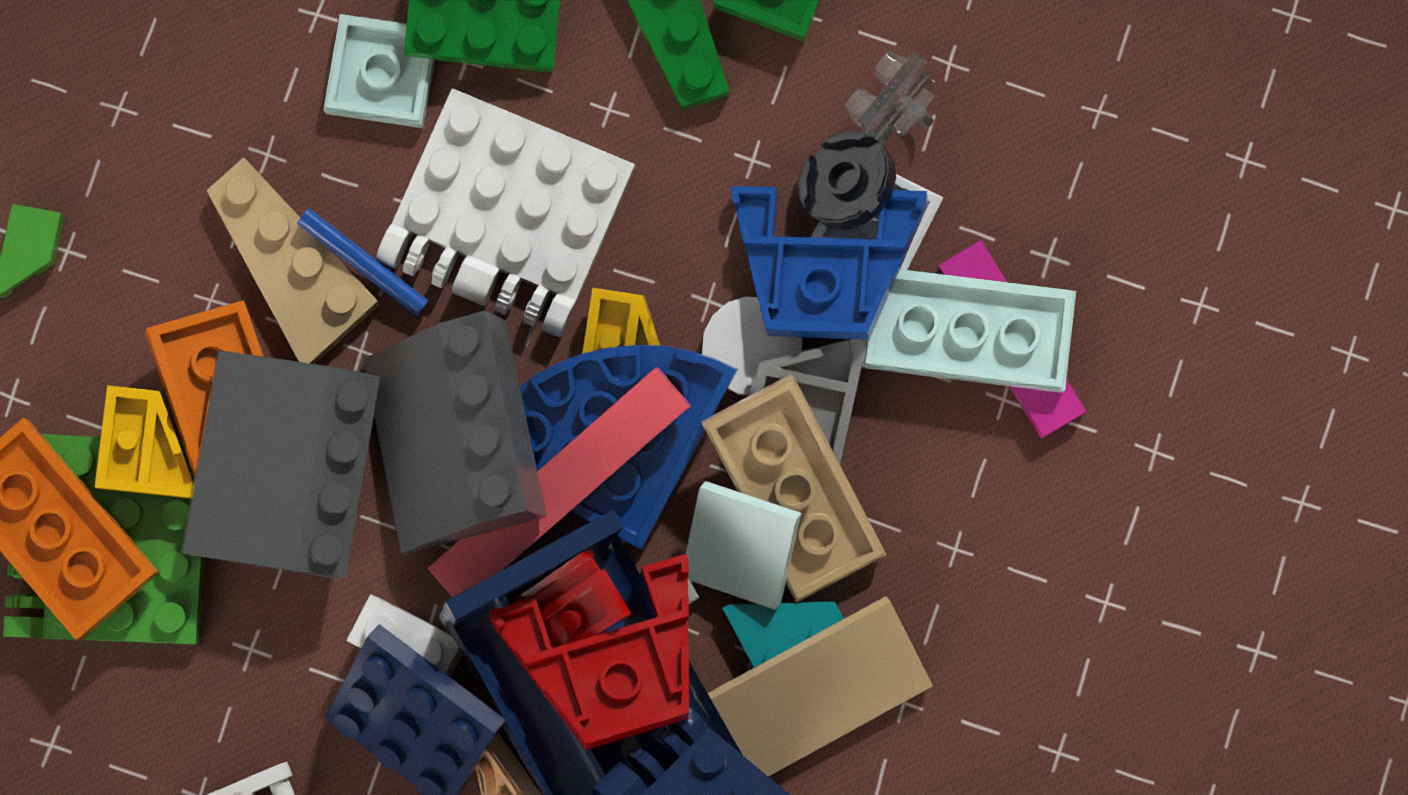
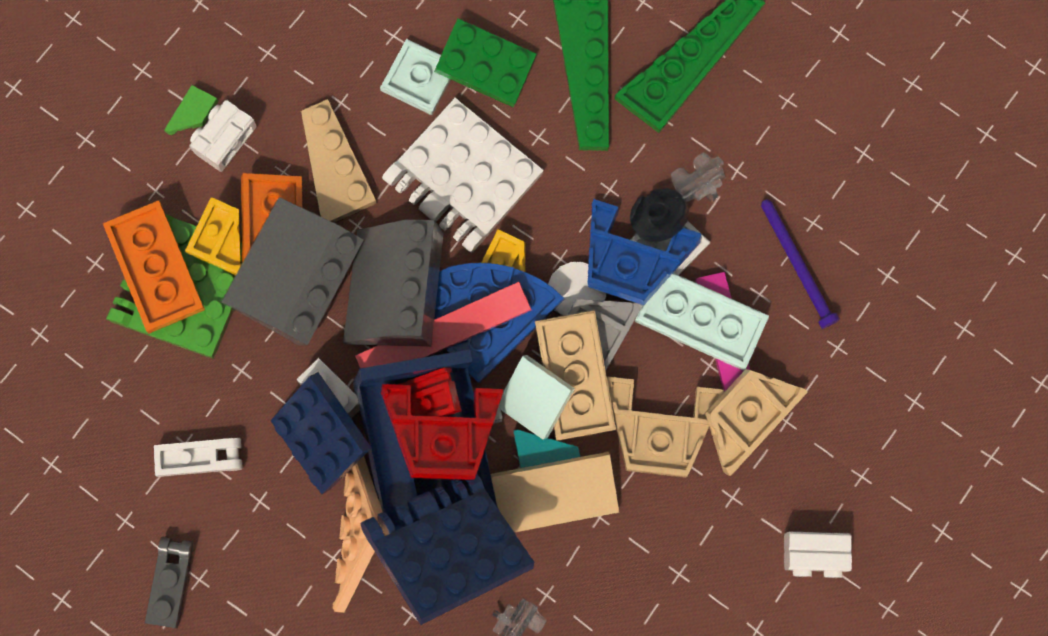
camera: 10 degrees right, 5 degrees down
blue bar [297,208,429,317] -> none
none -> white brick [190,100,257,172]
none -> tan wing [607,377,724,478]
none -> tan wing [705,369,808,476]
none -> dark purple bar [761,199,840,329]
none -> white brick [784,532,852,578]

